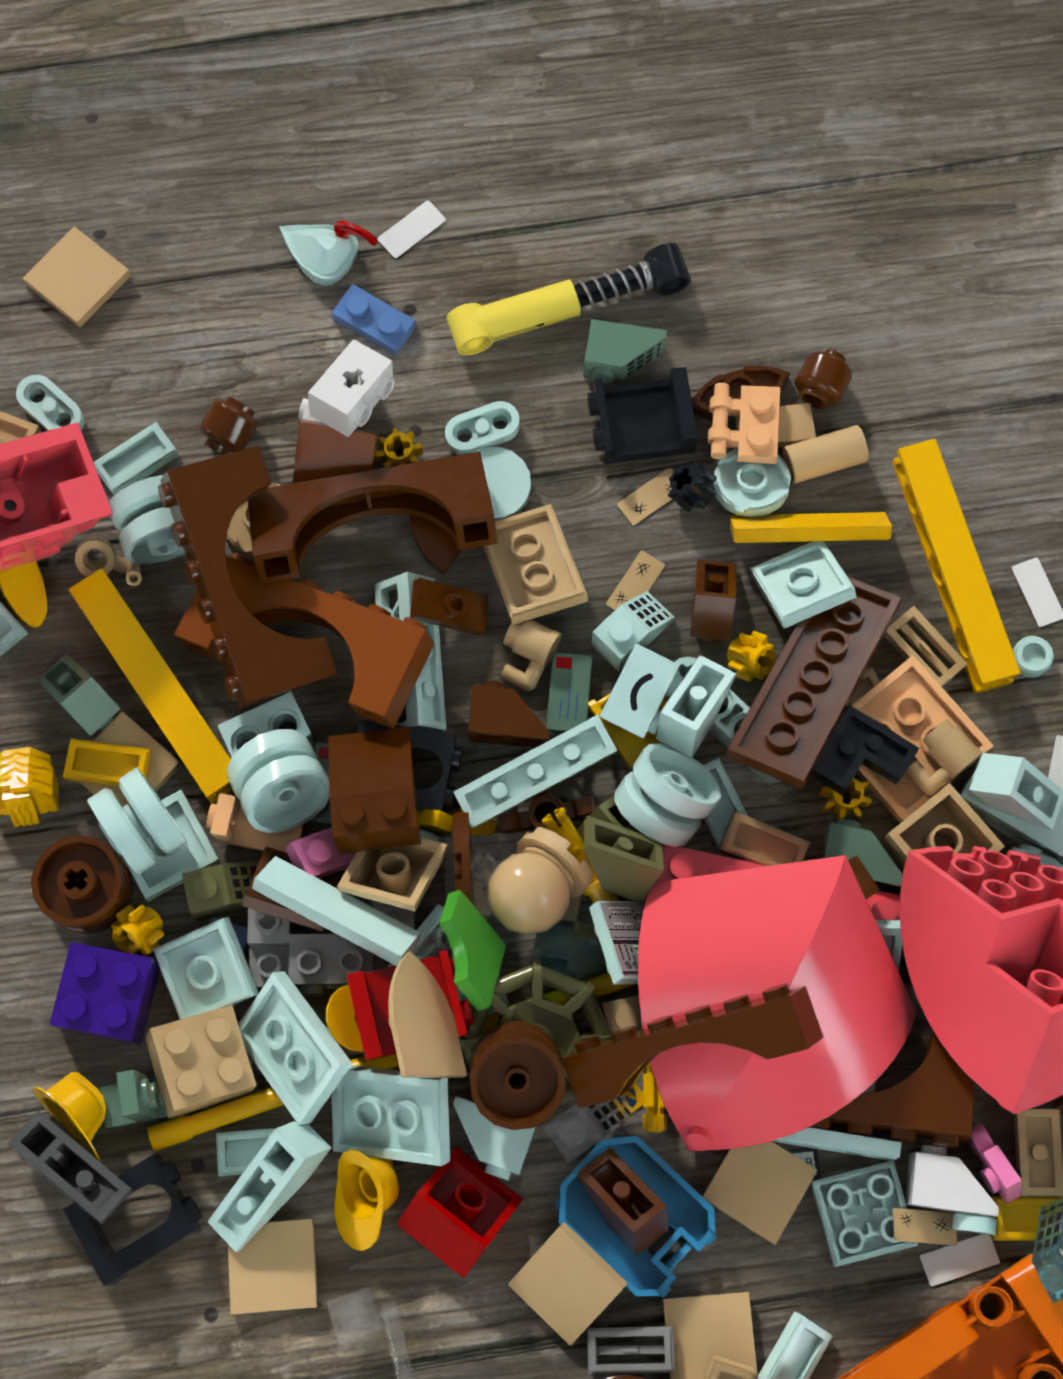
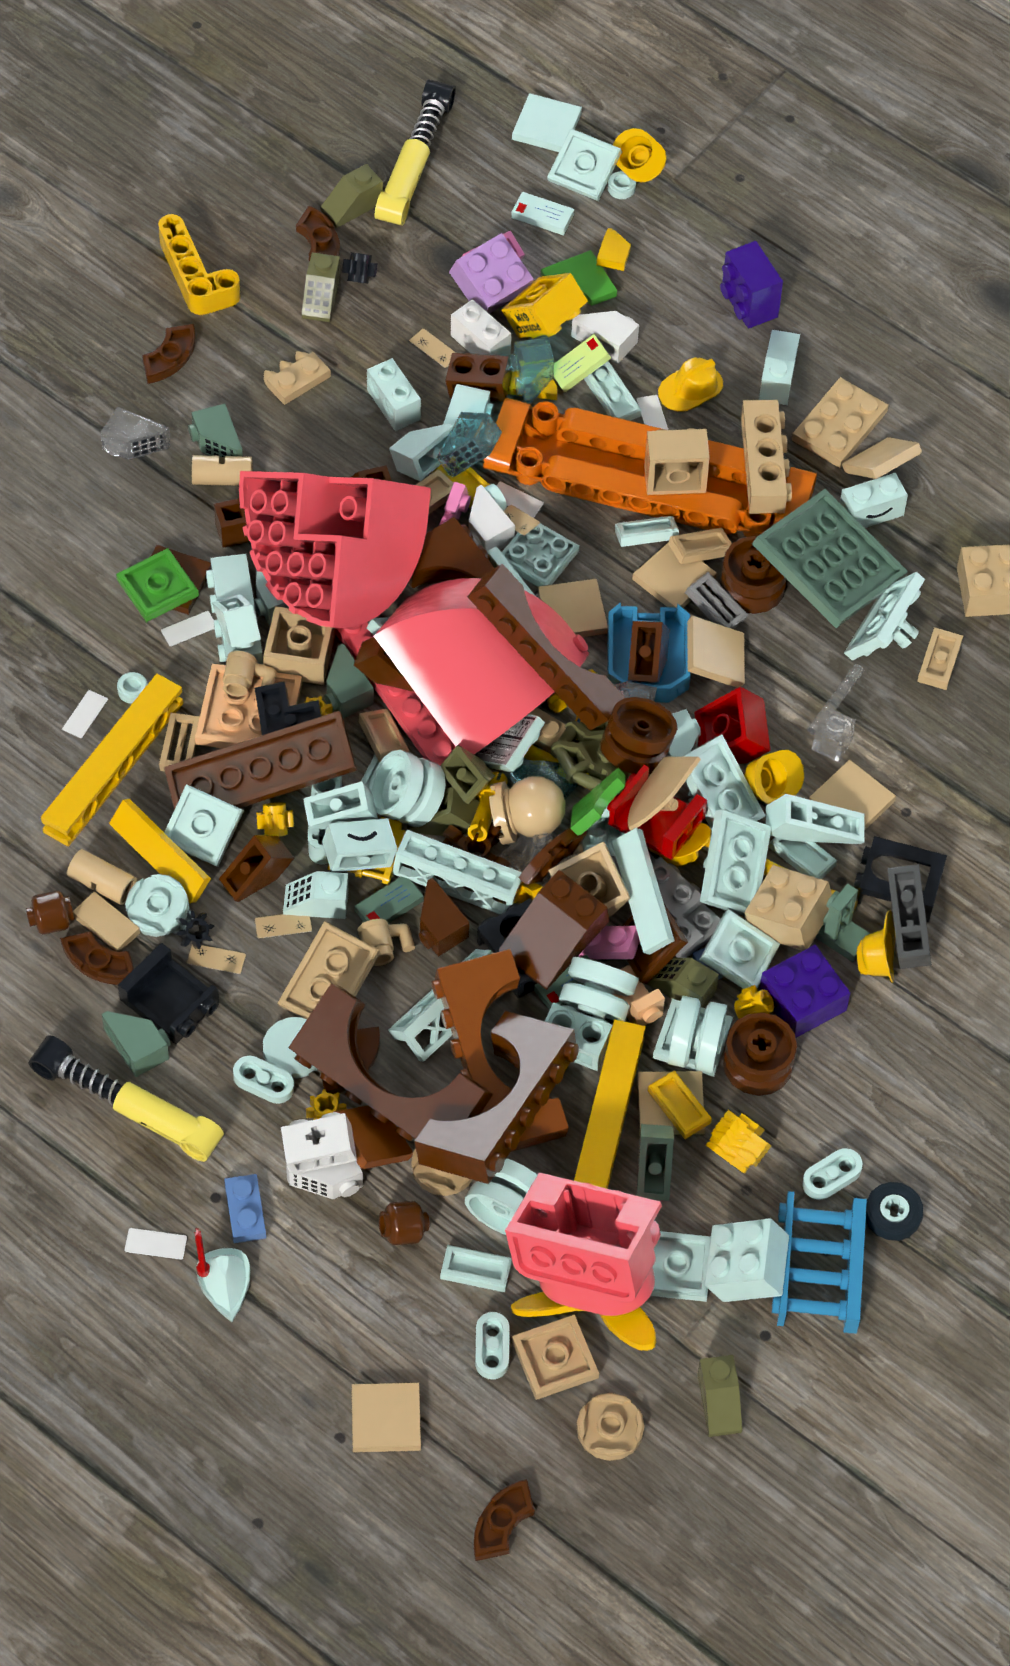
camera: 135 degrees left, 15 degrees down
reddish brown plate [410,578,488,636] -> none
light nougat plate [707,383,780,464] -> none

